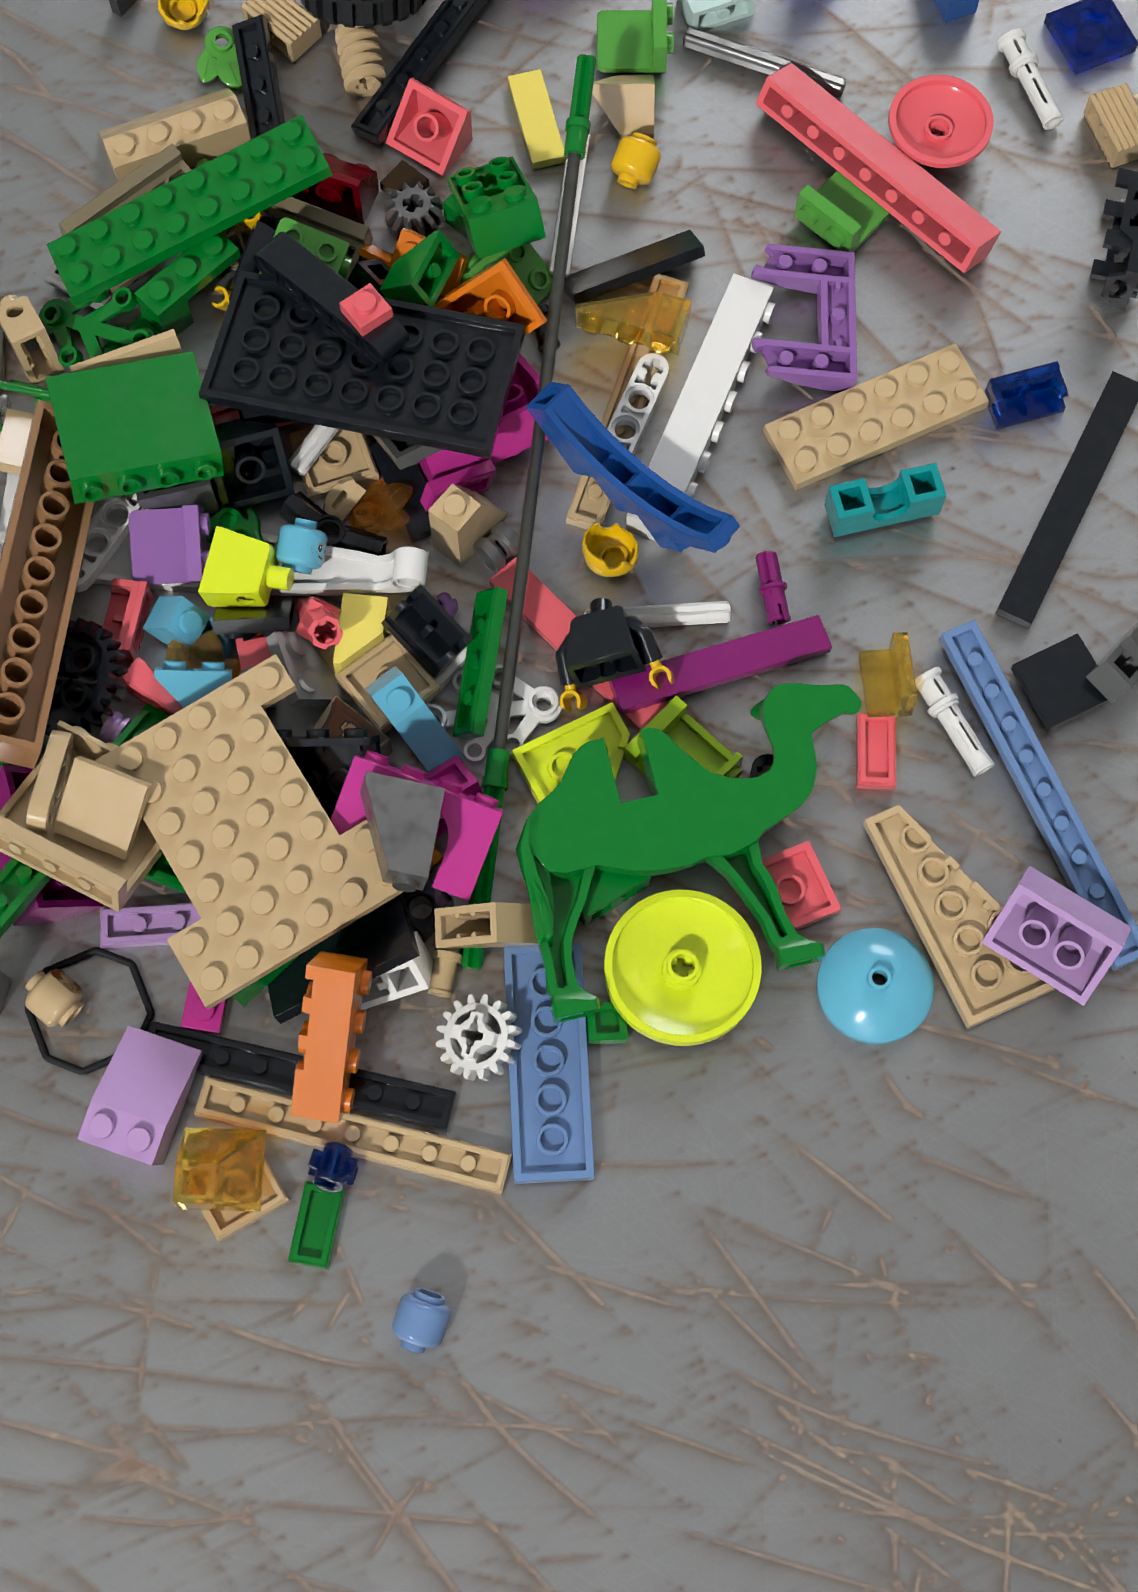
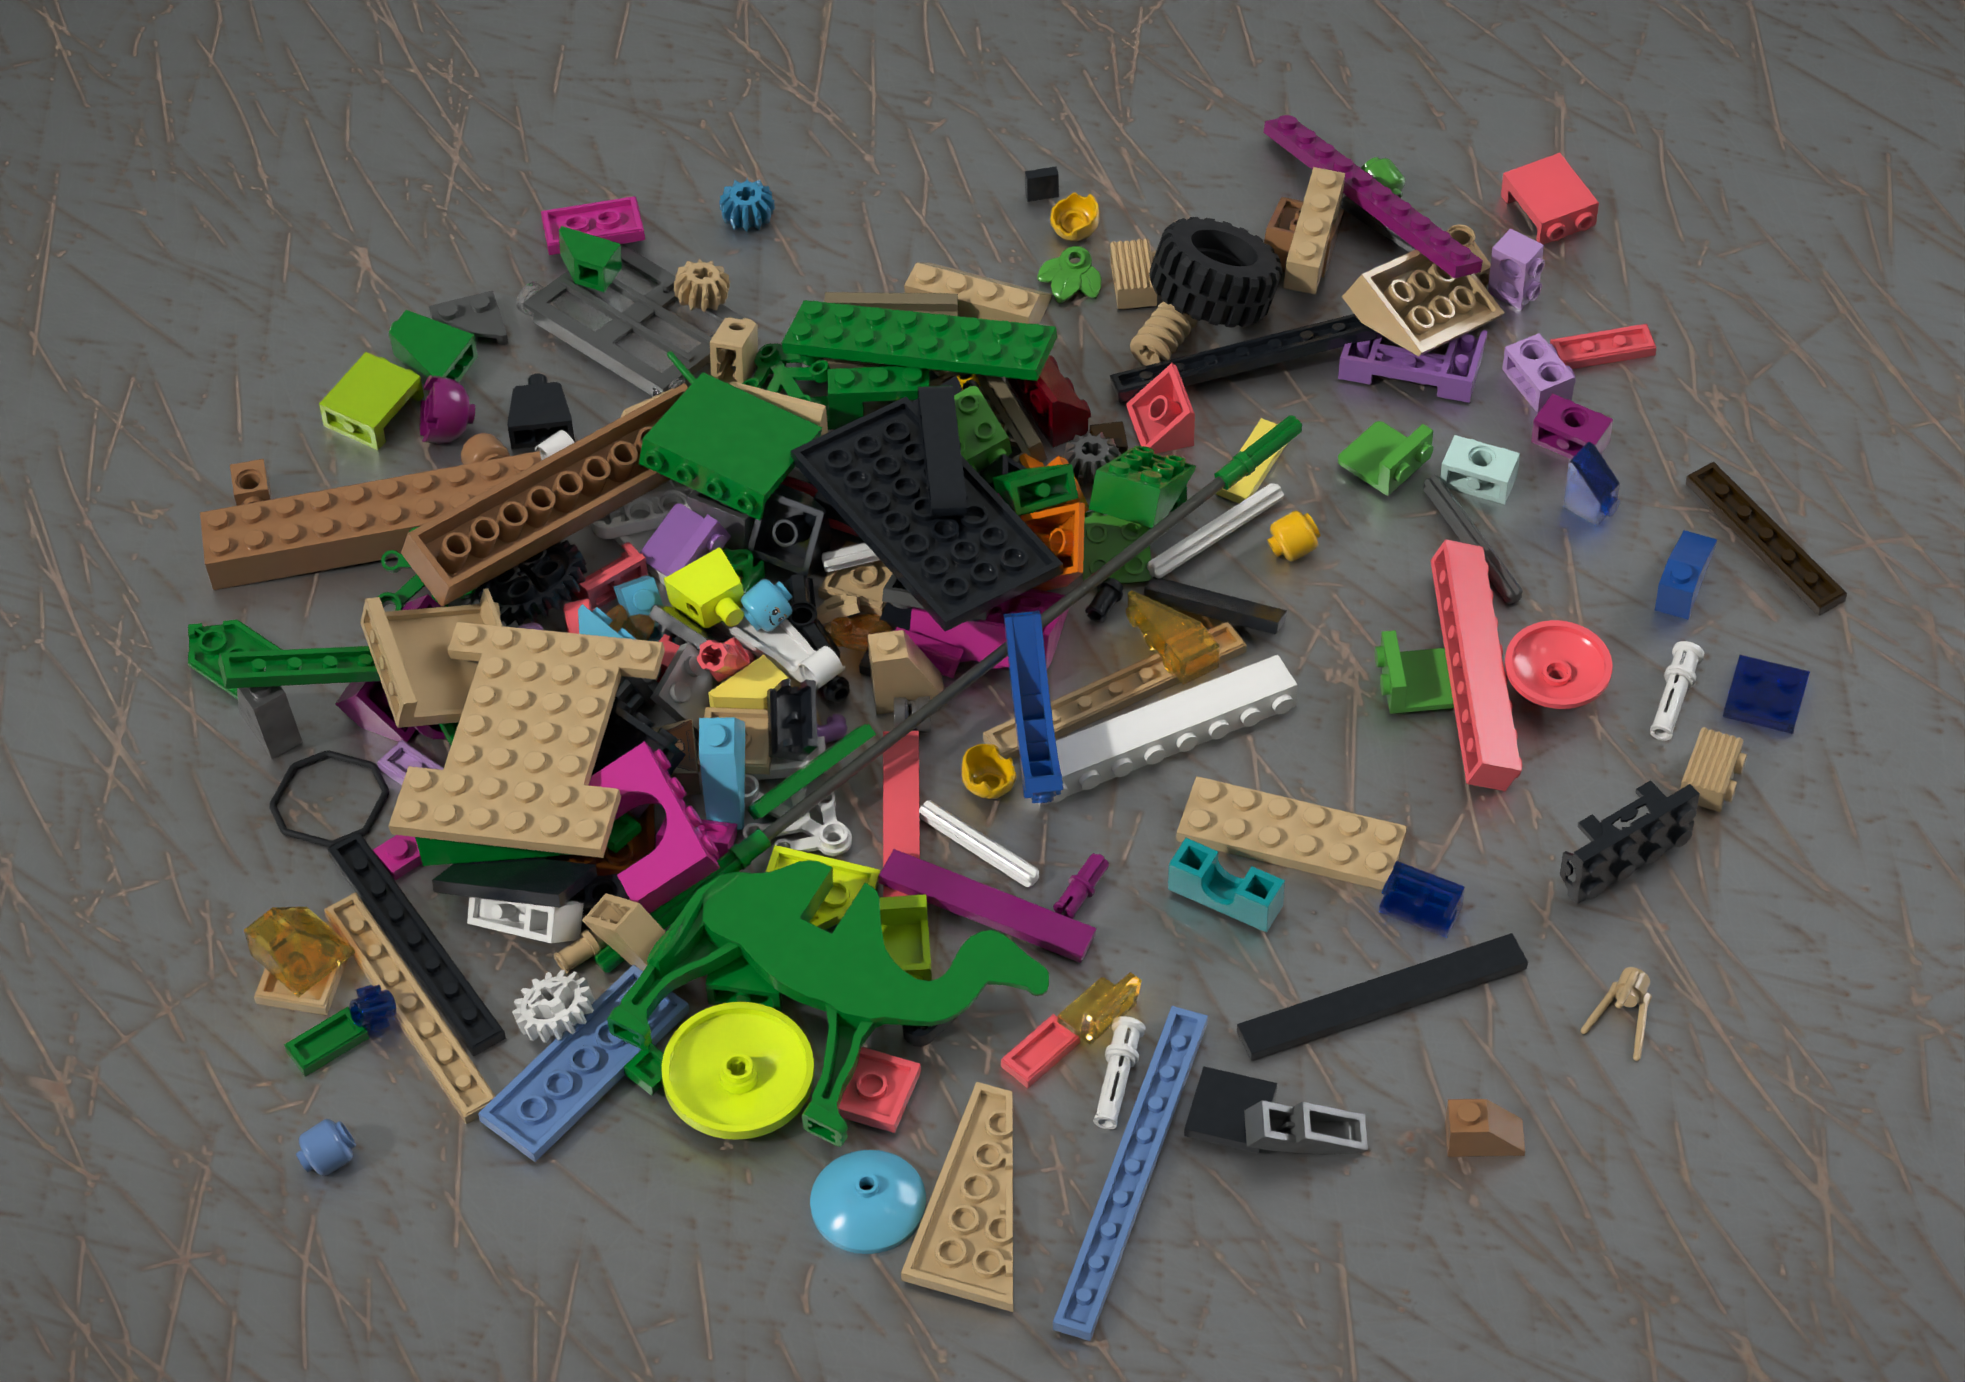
camera: 45 degrees right, 20 degrees down
tan head [25,969,85,1027] -> none
tan beam [26,730,74,833] -> none
tan tile [52,756,152,860] -> none
lavender slope [77,1025,203,1166] -> none
black tile [232,14,285,140] -> none
orange wedge [291,951,372,1123] -> none
coral plate [339,283,393,336] -> none
flat silver slope [360,771,445,892] -> none
black torso [556,598,674,712] -> none
tan slope [592,75,655,138] -> none
white beam [607,353,669,455] -> none
medium lavender wedge [751,243,857,392] -> none
lavender slope [981,866,1132,1006] -> none

